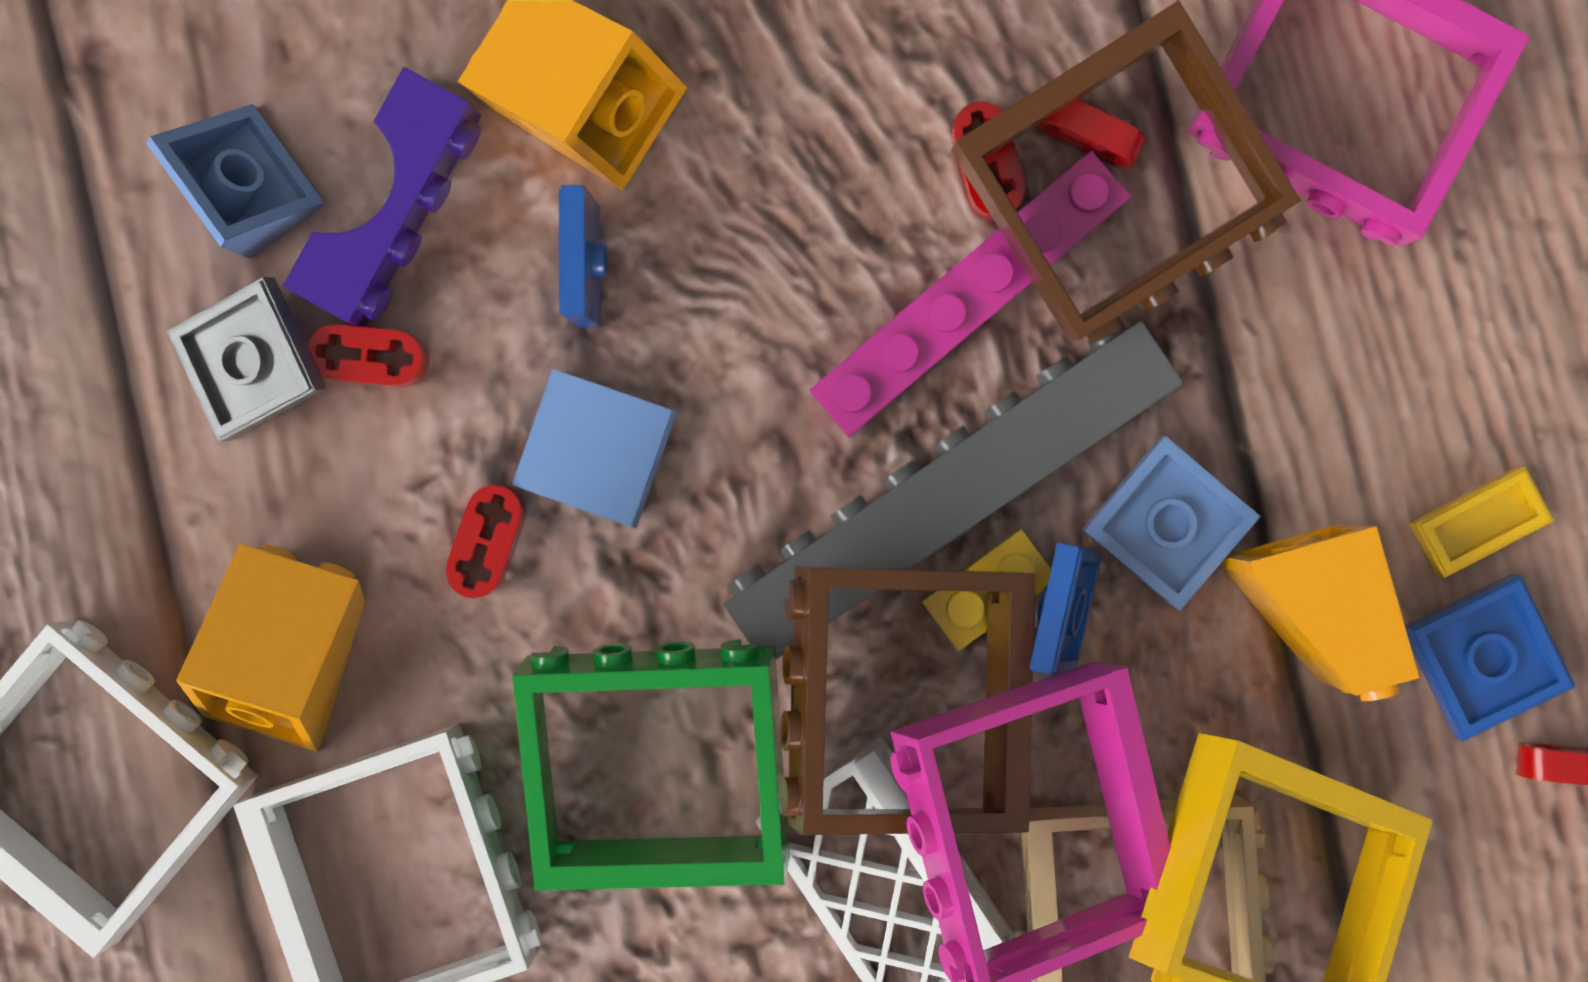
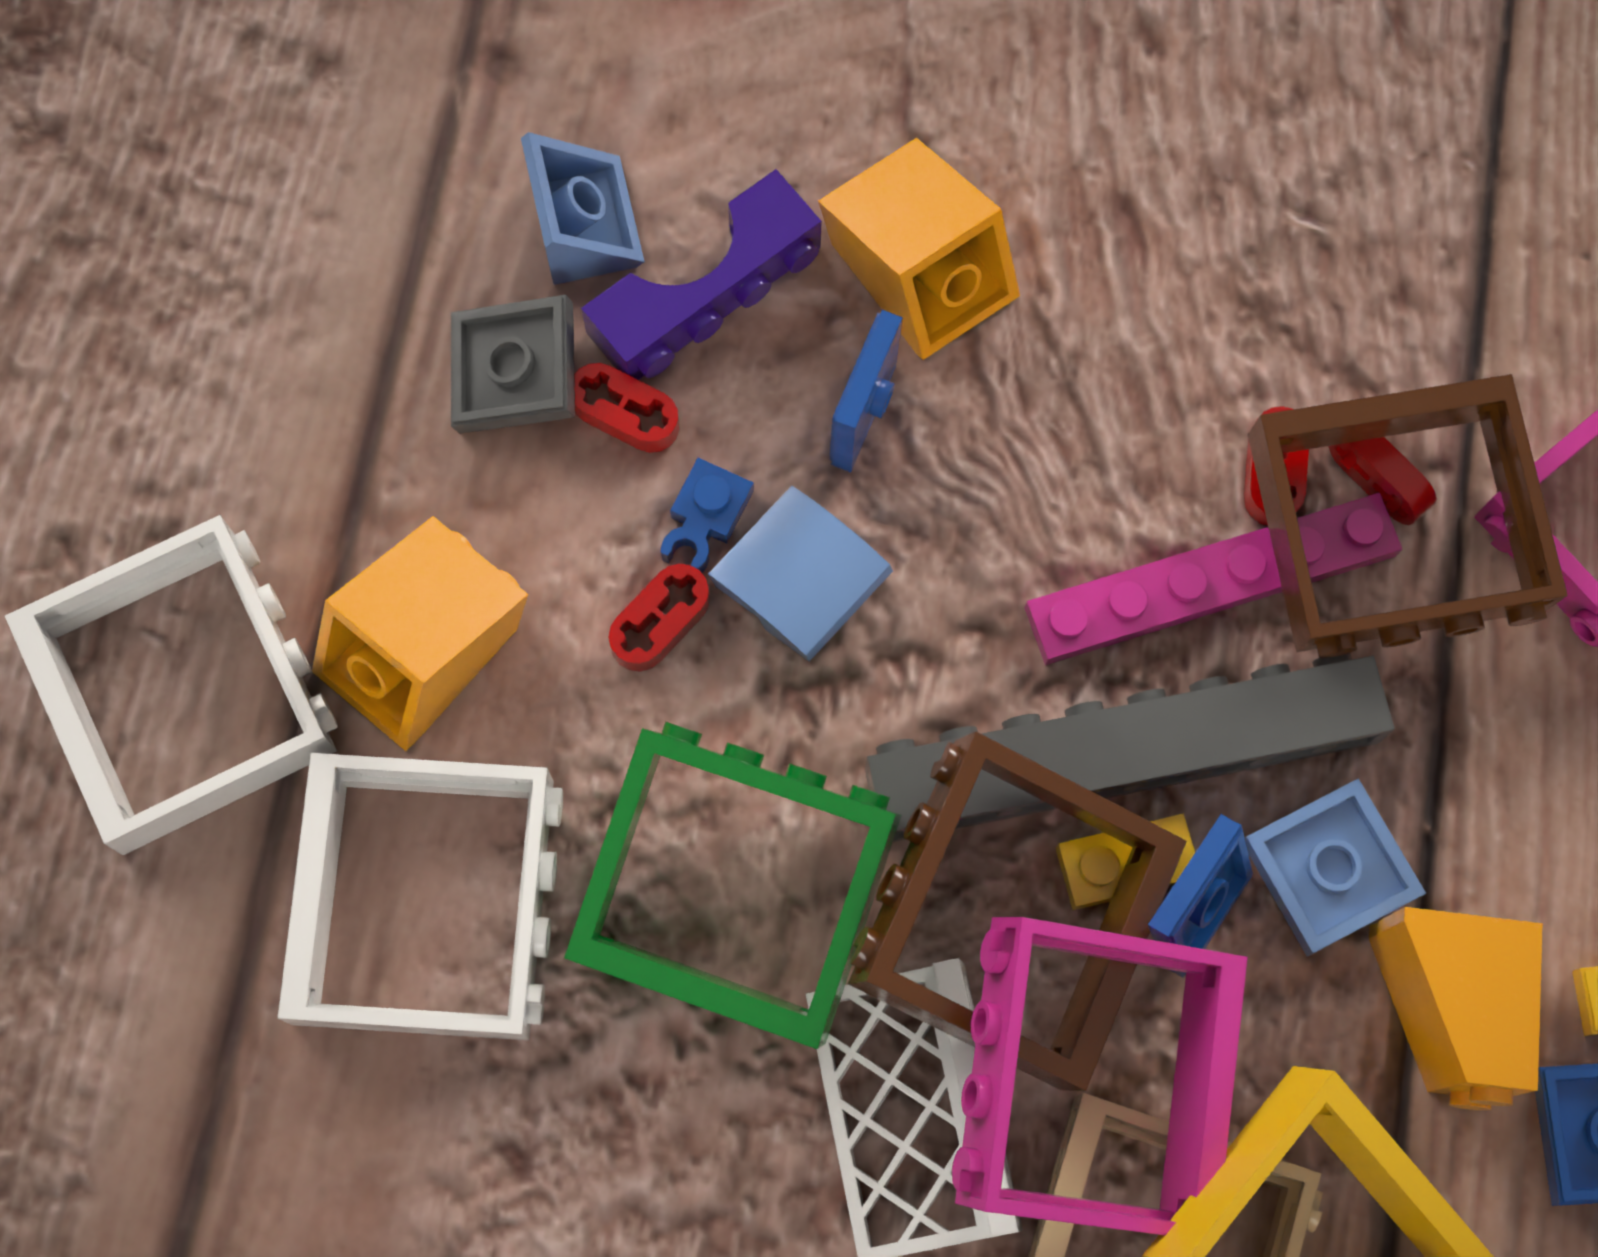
camera: 20 degrees right, 15 degrees down
none -> blue plate [661,457,754,573]

